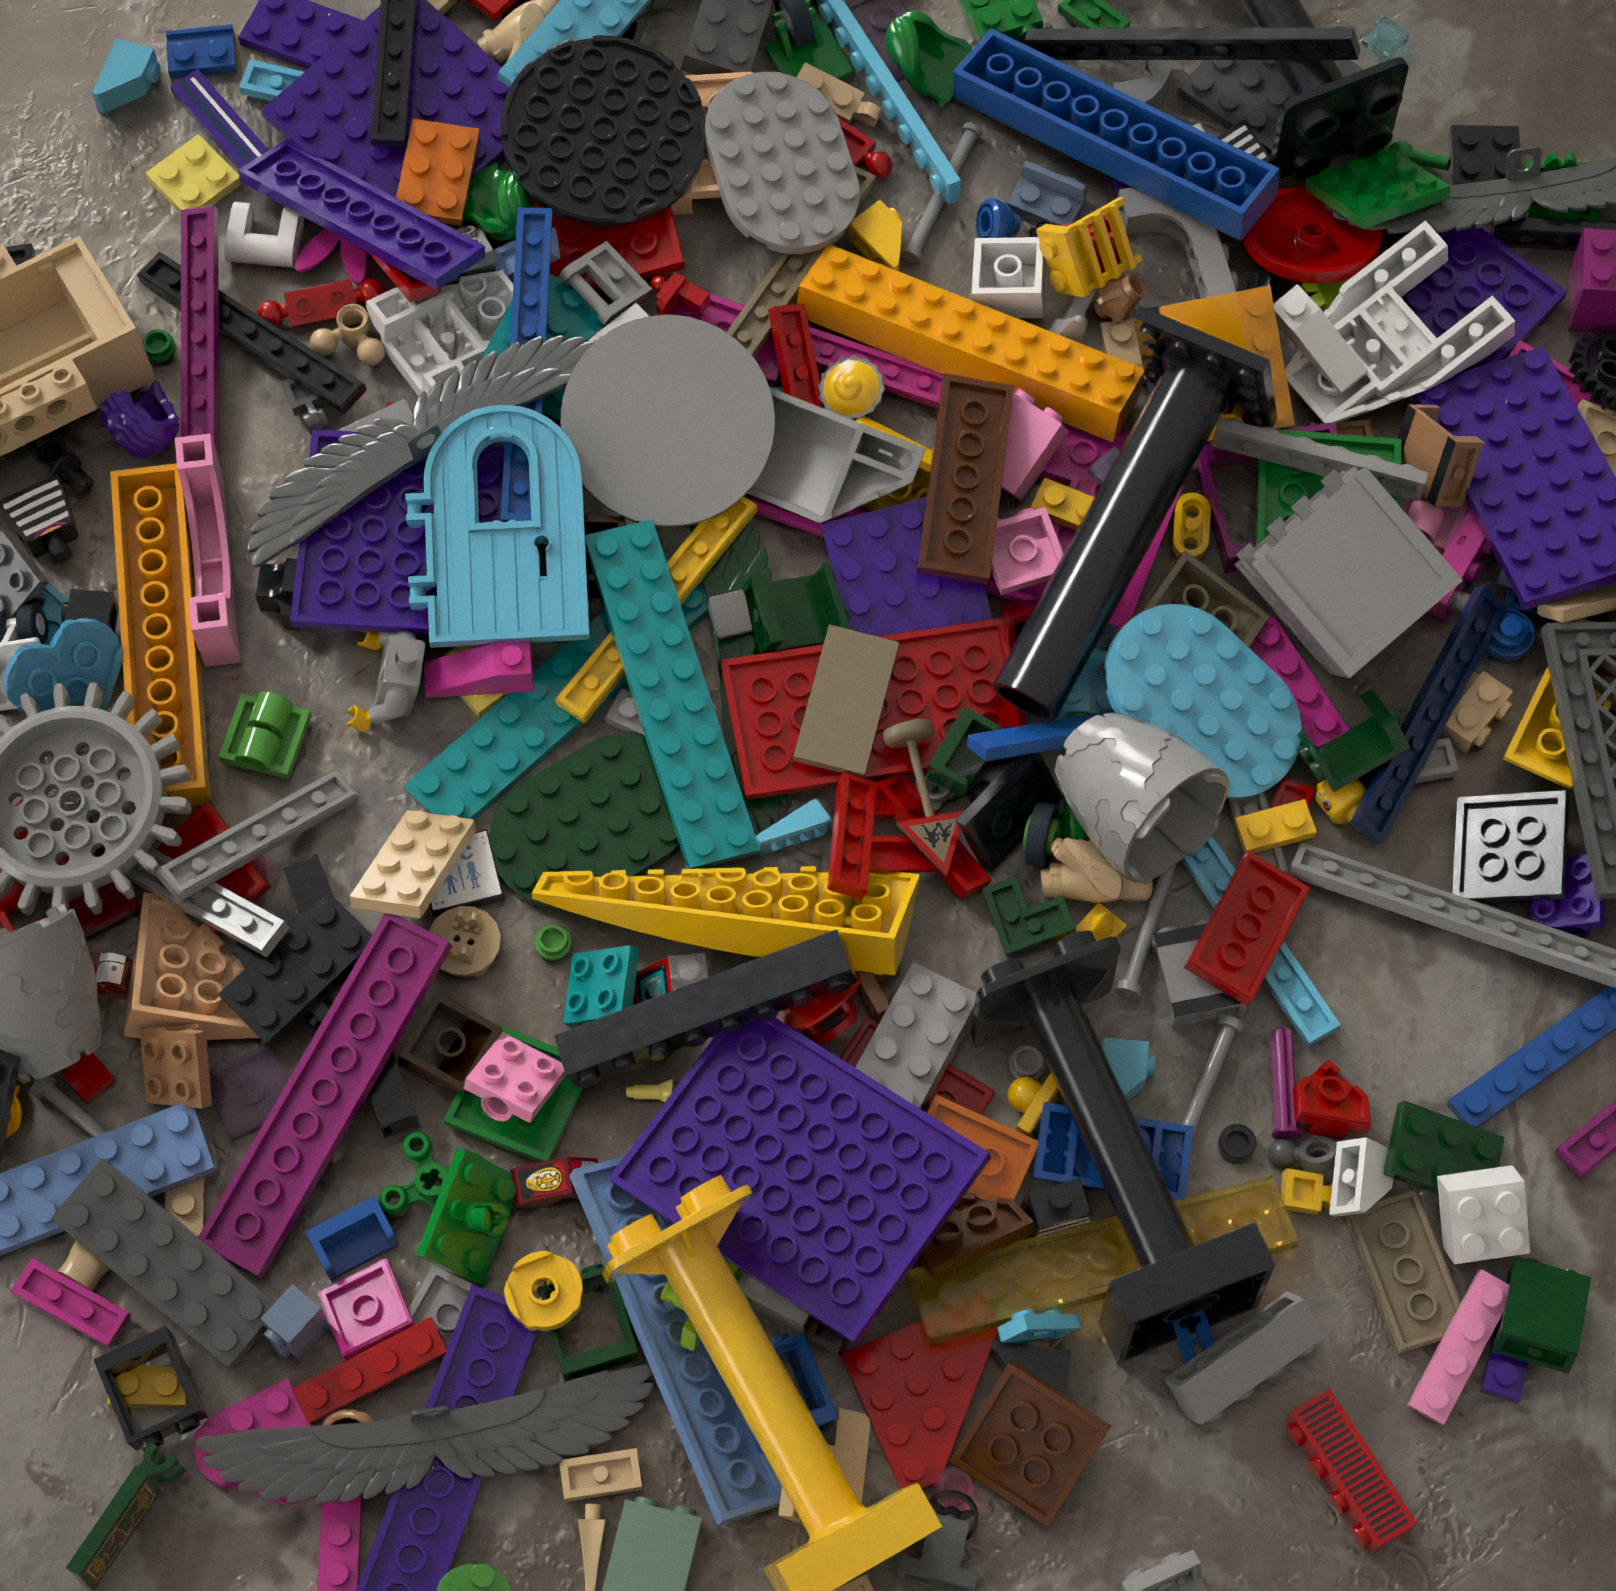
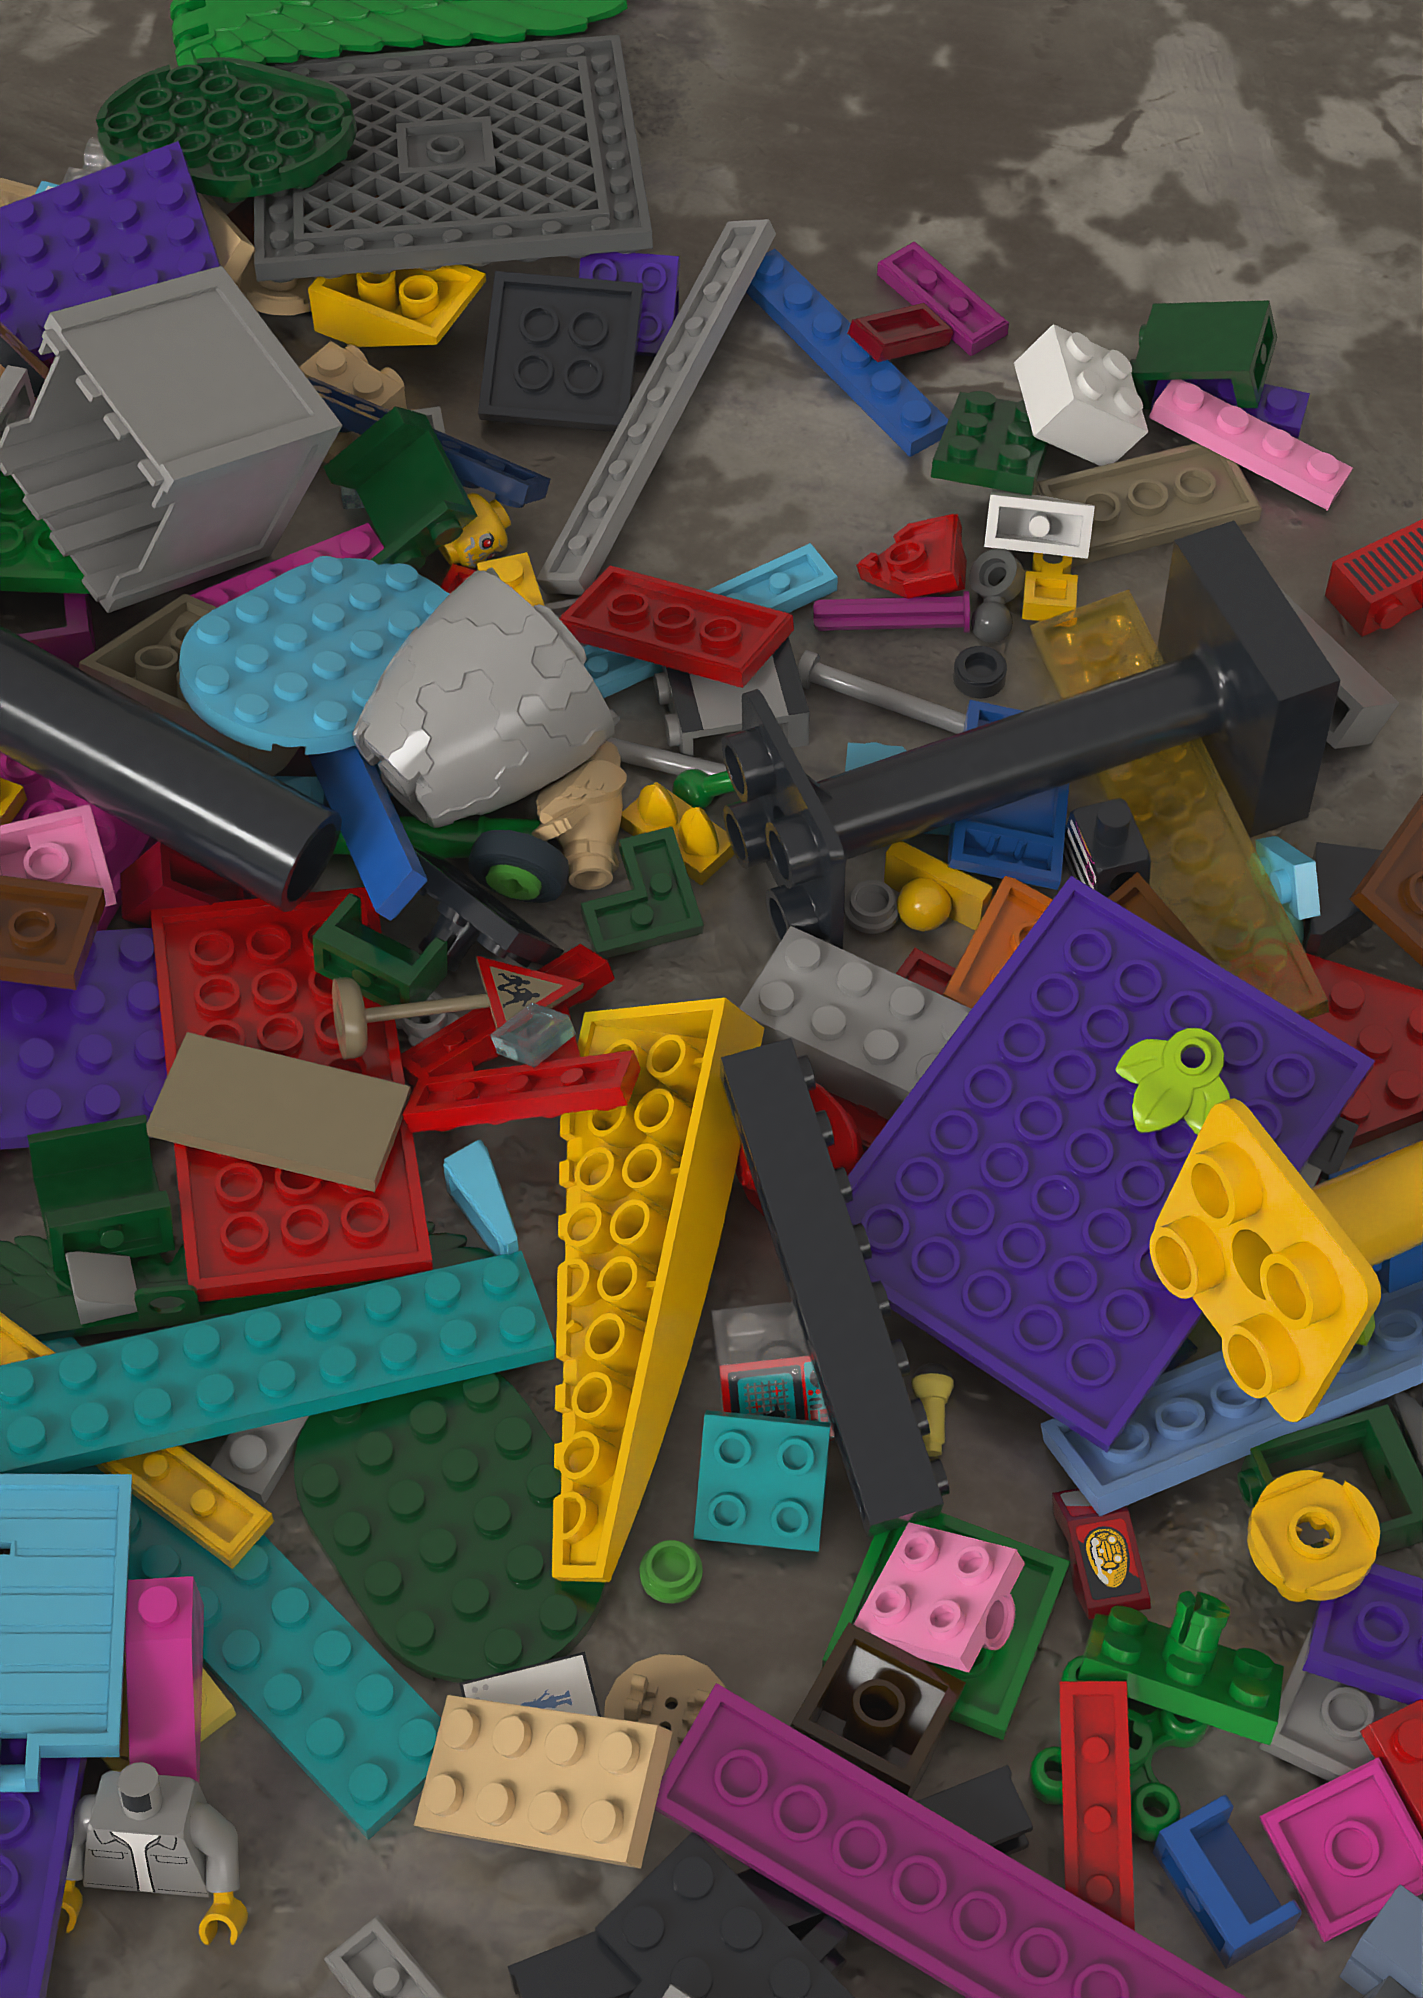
camera: 90 degrees left, 10 degrees down
none -> clear light blue tile [490,1002,576,1067]
none -> green bar [672,769,735,809]
none -> dark red tile [847,303,954,362]
none -> red plate [1059,1681,1135,1931]
none -> lime plate [1115,1028,1230,1136]

